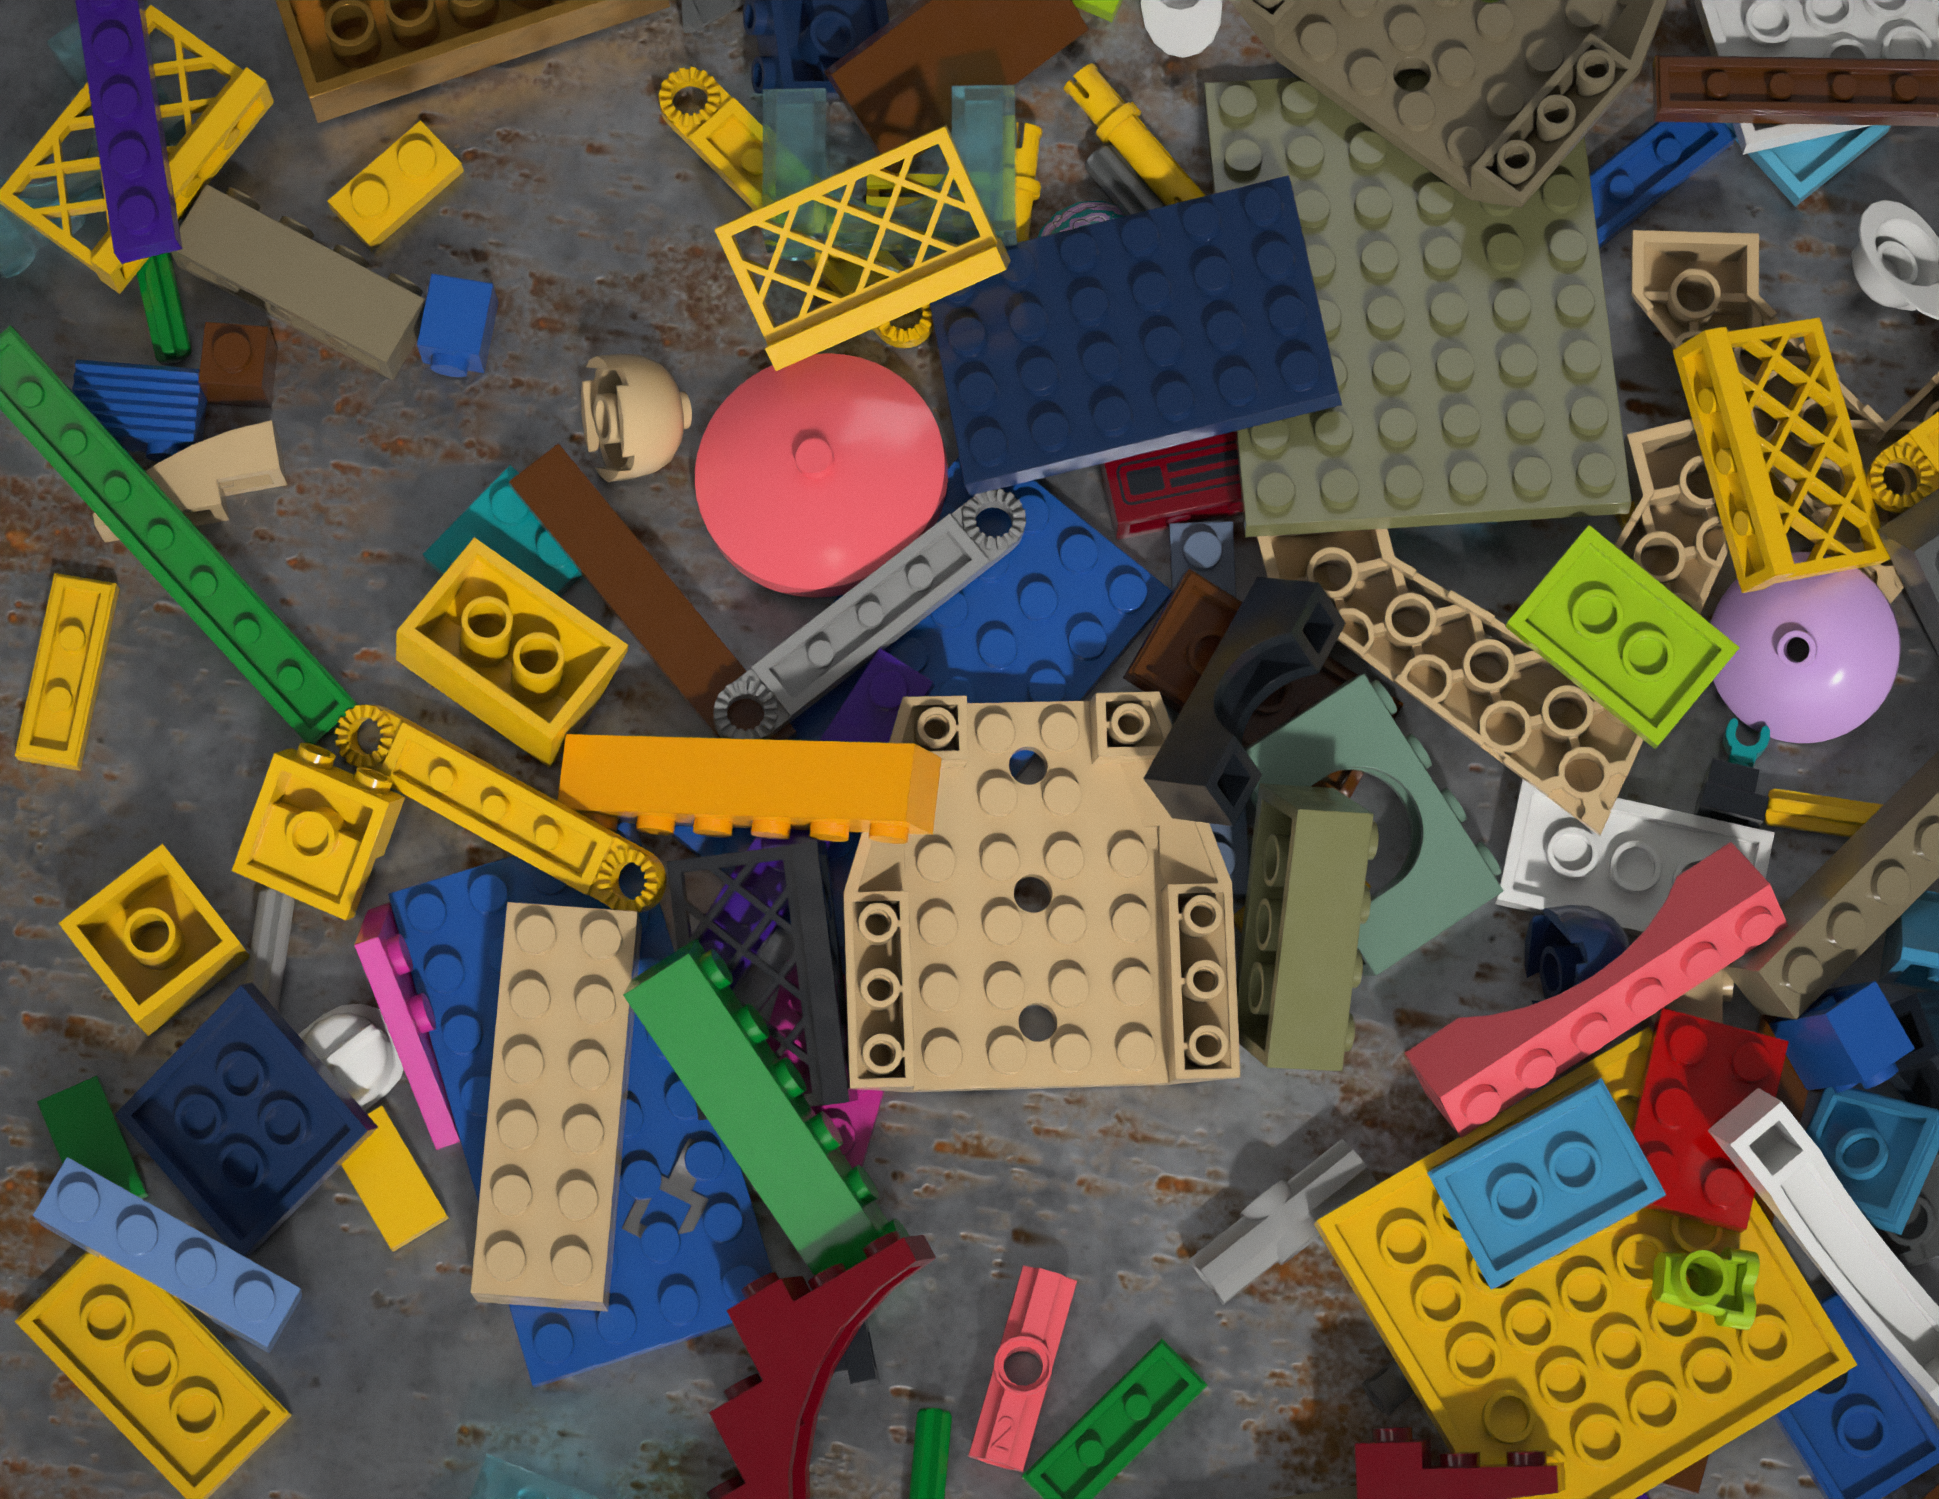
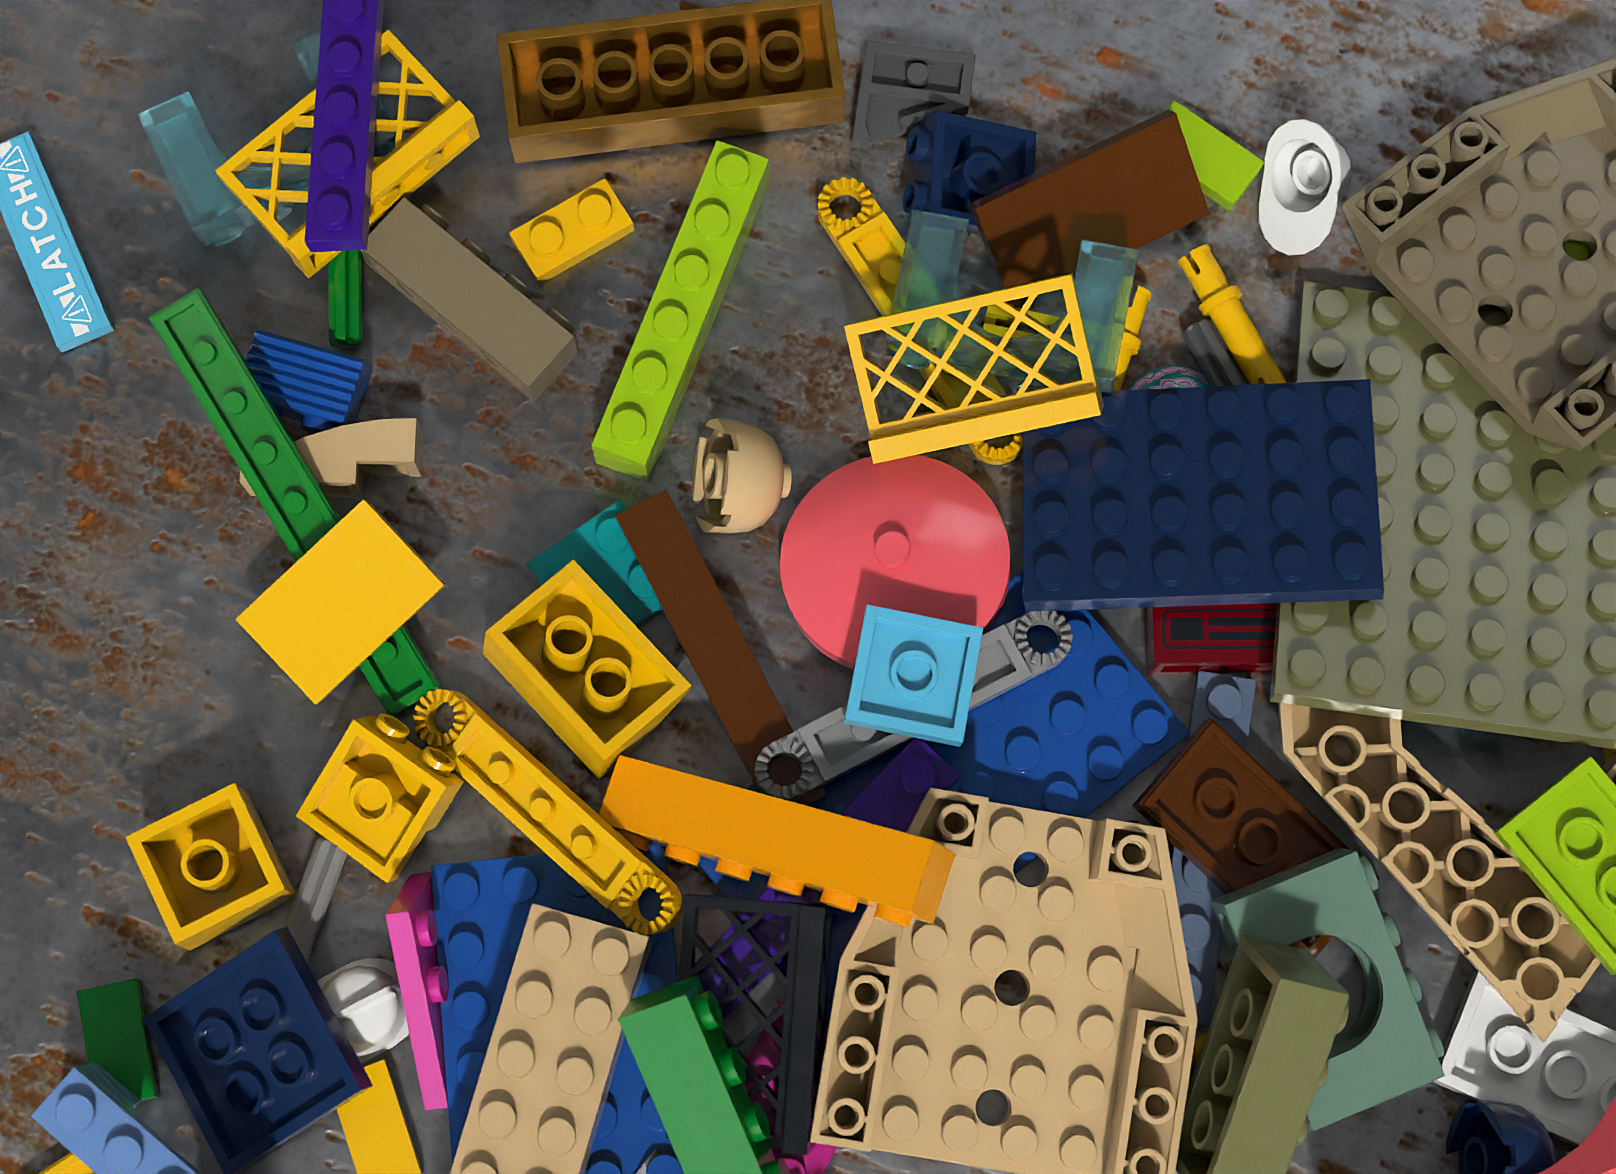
camera: 10 degrees right, 0 degrees up
yellow tile [15,573,120,771] -> none
reddish brown brick [198,322,278,408] -> none
blue brick [417,273,499,377] -> none
black arch [1143,577,1346,826] -> none
none -> yellow tile [235,499,447,705]
none -> lime brick [592,140,770,483]
none -> medium azure plate [843,604,983,747]

